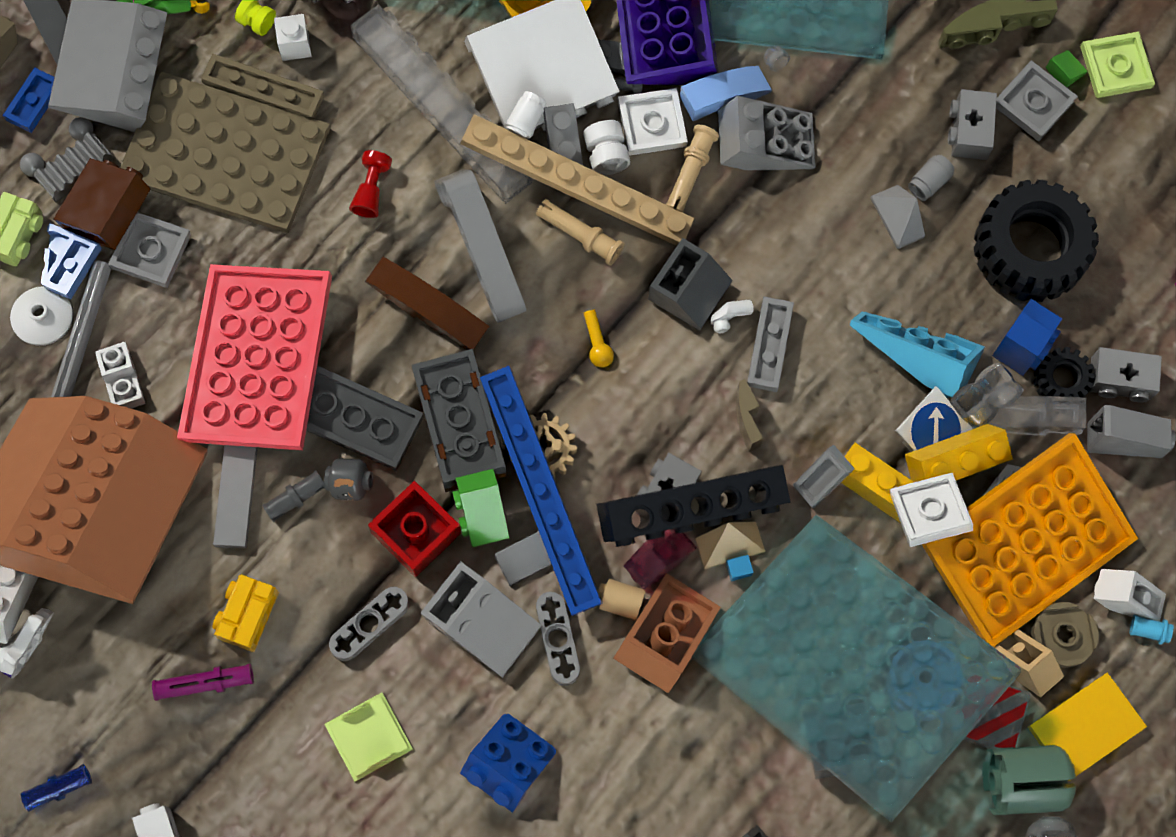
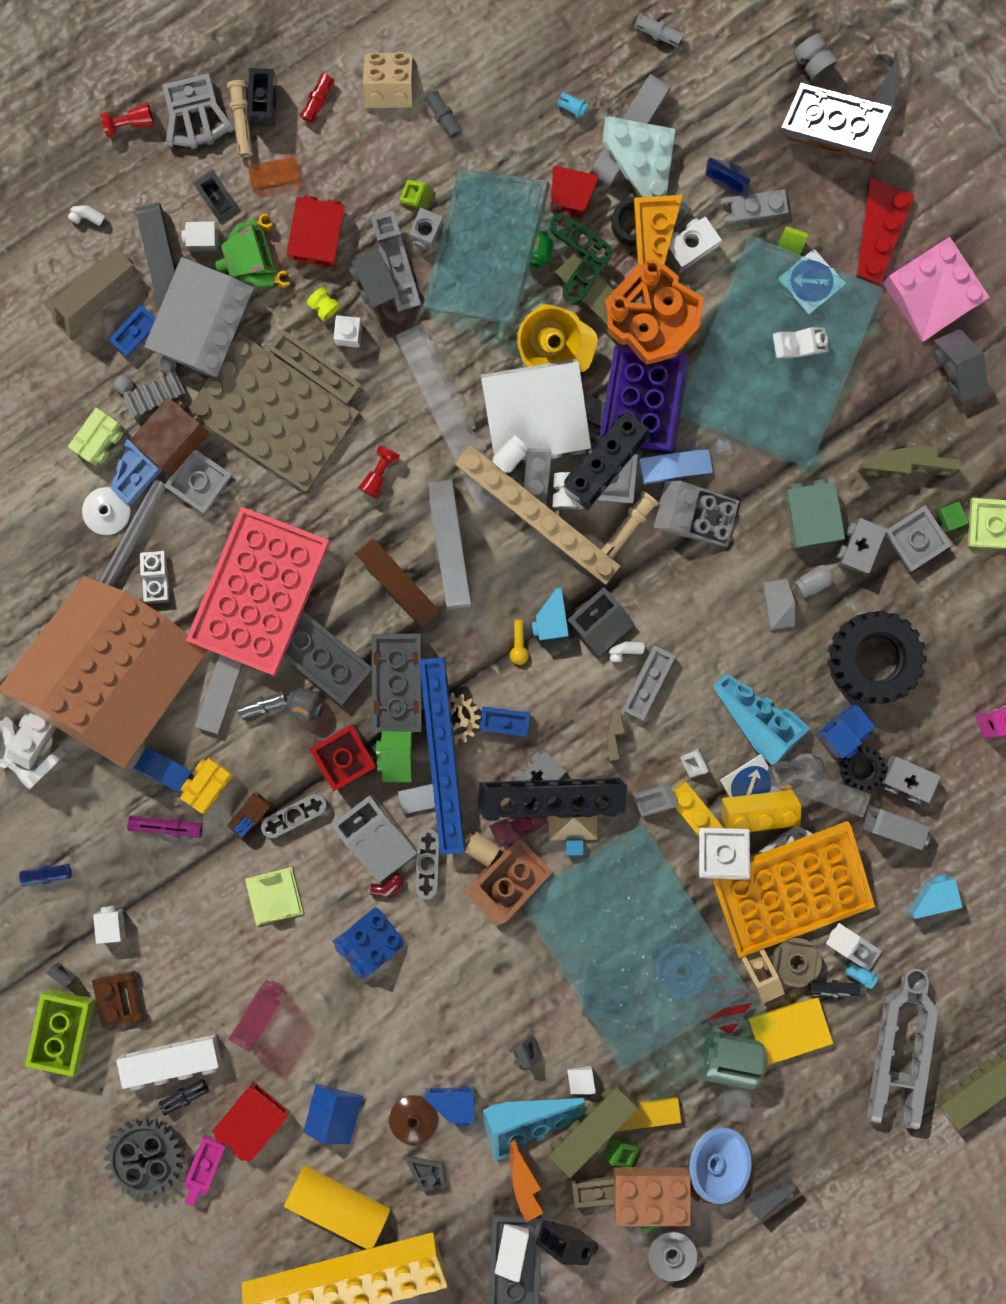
camera: 15 degrees right, 15 degrees up
tan pin [536,199,625,266] -> none
none -> blue slope [133,747,191,792]
none -> reddish brown leg [227,791,273,839]
none -> dark red arm [370,873,404,898]
none -> blue plate [479,706,530,736]
none -> medium azure slope [532,588,568,641]
none -> black brick [563,412,650,510]
none -> white slope [680,748,710,779]
none -> sand green brick [783,479,845,549]
none -> black pin [809,980,860,1000]

